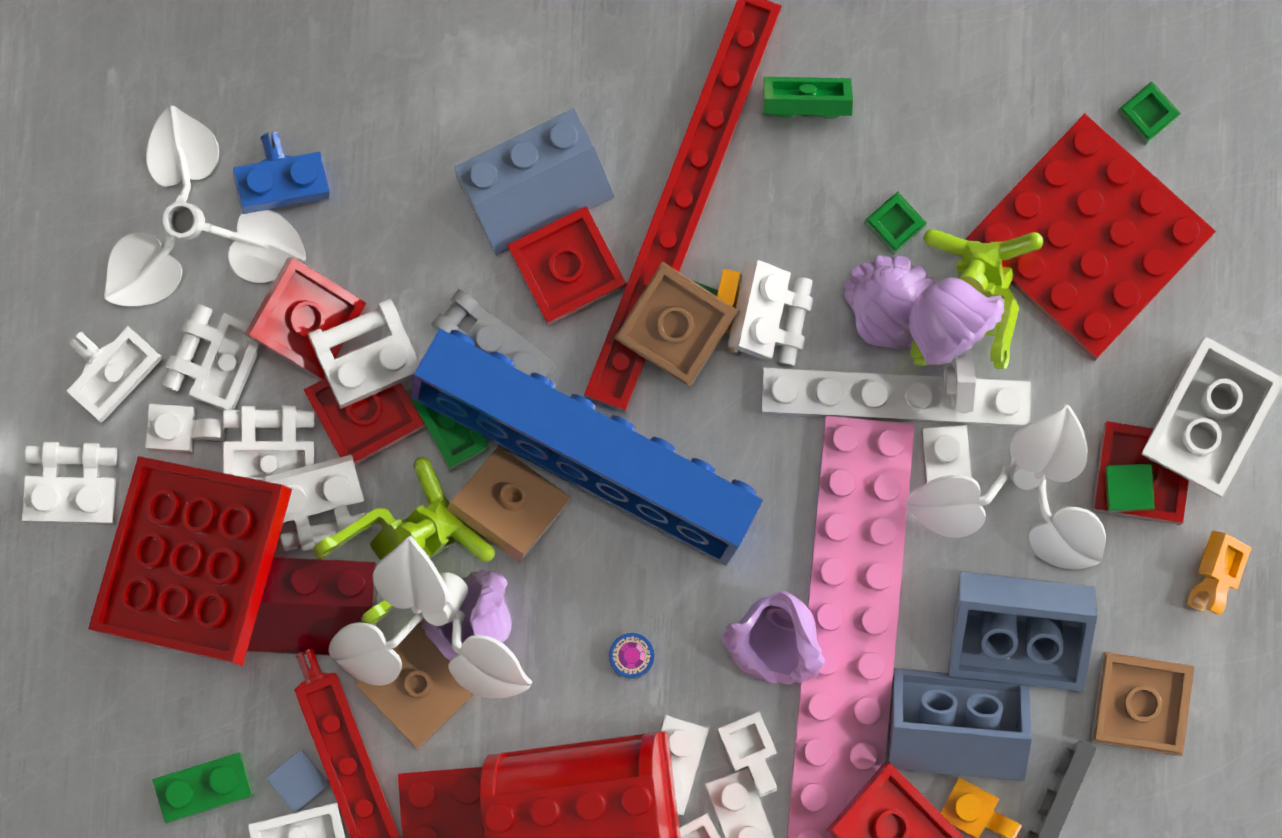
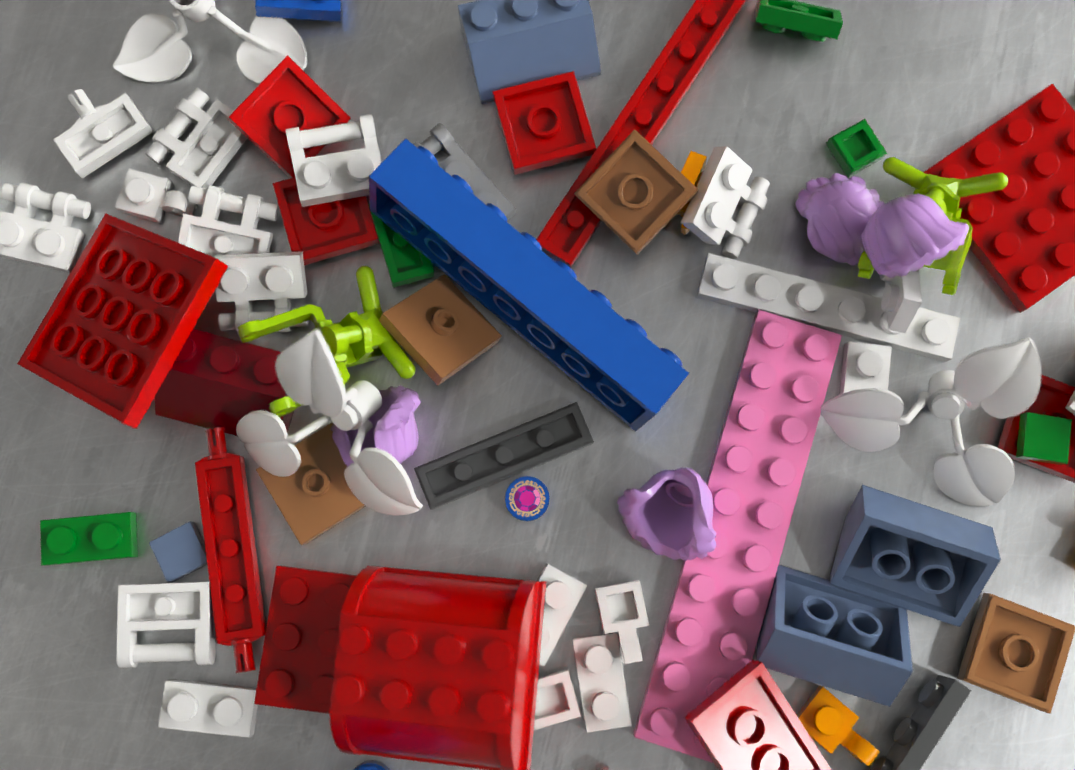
camera: 10 degrees right, 0 degrees up
none -> dark grey tile [414,402,594,510]

